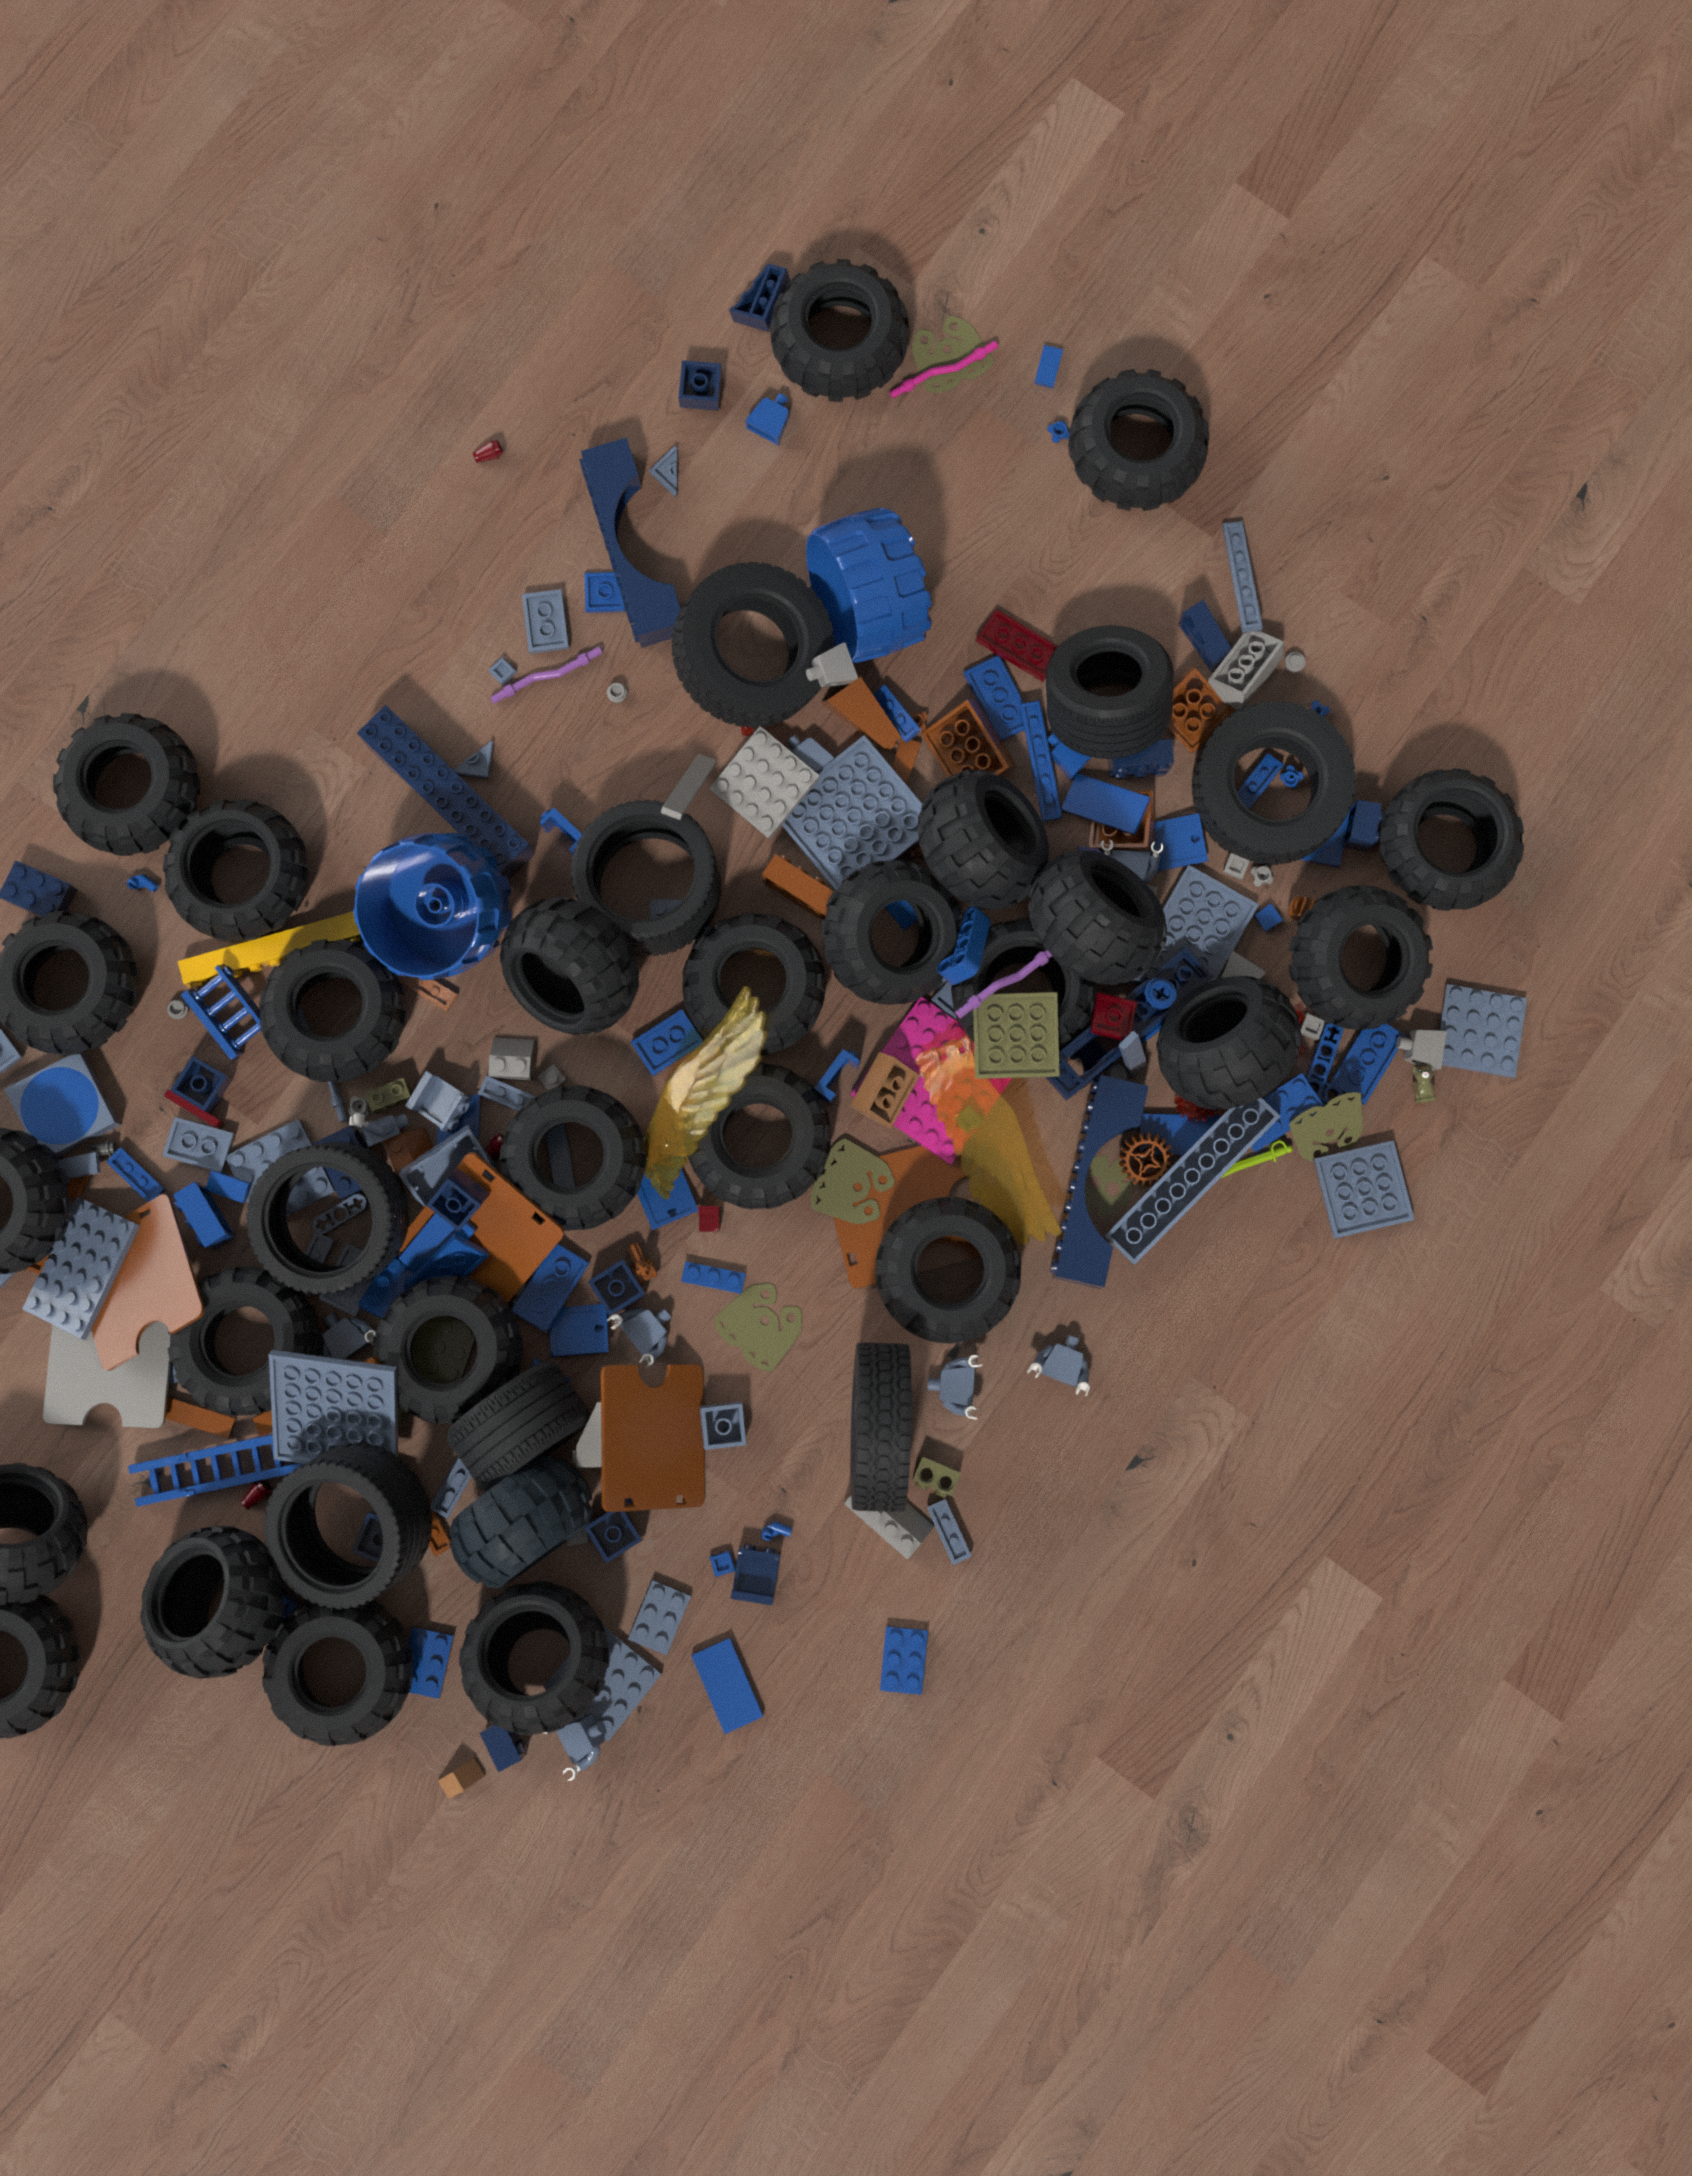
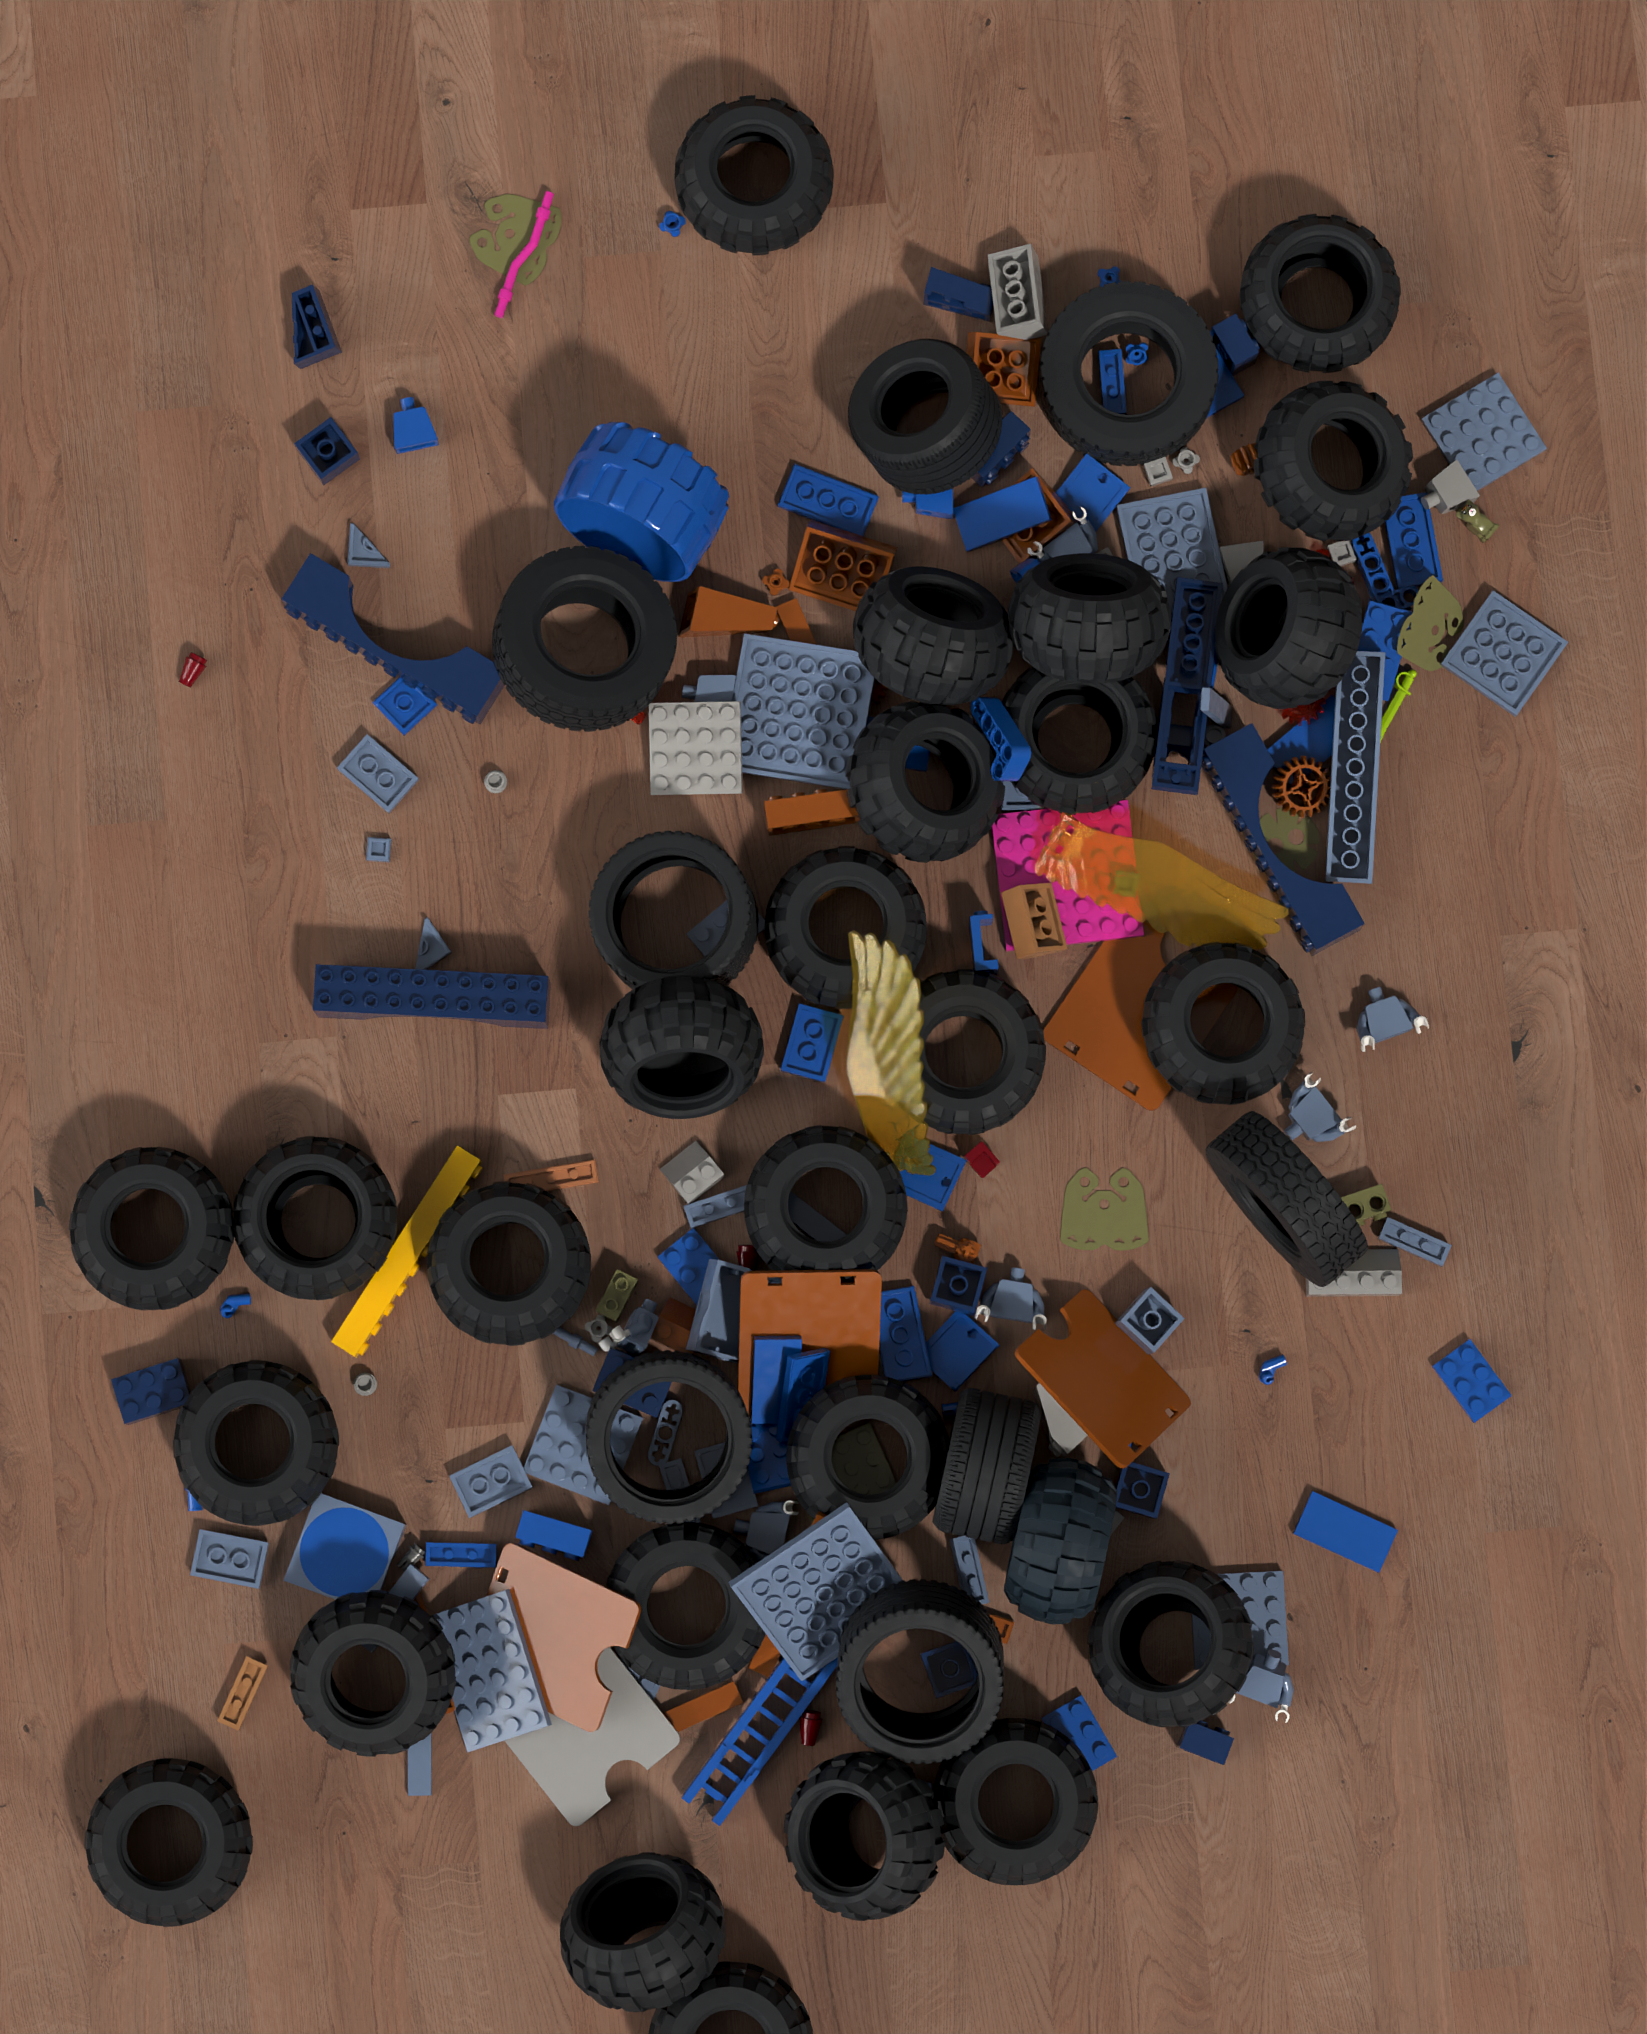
camera: 40 degrees left, 0 degrees up
dark red tile [164,1089,225,1129] -> none
dark blue brick [170,1056,233,1114] -> none
blue fence [181,964,261,1060] -> none
blue tile [205,1170,251,1203] -> none
blue wheel [353,833,512,980] -> none
sand blue panel [405,1071,472,1133] -> none
dark blue brick [426,1167,490,1232] -> none
medium nougat slope [438,1757,485,1799] -> none
medium lavender bar [490,647,603,704] -> none
light grey plate [537,1064,567,1089] -> none
blue panel [540,808,582,856] -> none
sand blue plate [628,1580,691,1656] -> none
light grey tile [661,753,717,820] -> none
blue plate [681,1261,746,1294] -> none
blue tile [710,1550,735,1577] -> none
dark blue panel [731,1544,780,1605] -> none
black tyre [770,259,909,402] -> none
light grey torso [806,642,858,687] -> none
olive piece [810,1138,895,1224] -> none
blue plate [873,684,922,743] -> none
medium lavender bar [955,950,1052,1019] -> none
olive plate [973,992,1060,1079] -> none
dark red tile [975,609,1058,682] -> none
blue tile [1019,700,1063,822] -> none
blue tile [1034,345,1063,388] -> none
dark red tile [1090,992,1137,1040] -> none
blue gear [1143,978,1177,1010] -> none
sand blue tile [1222,521,1263,633] -> none
blue tile [1254,904,1283,932] -> none
light grey plate [1285,652,1305,672] -> none

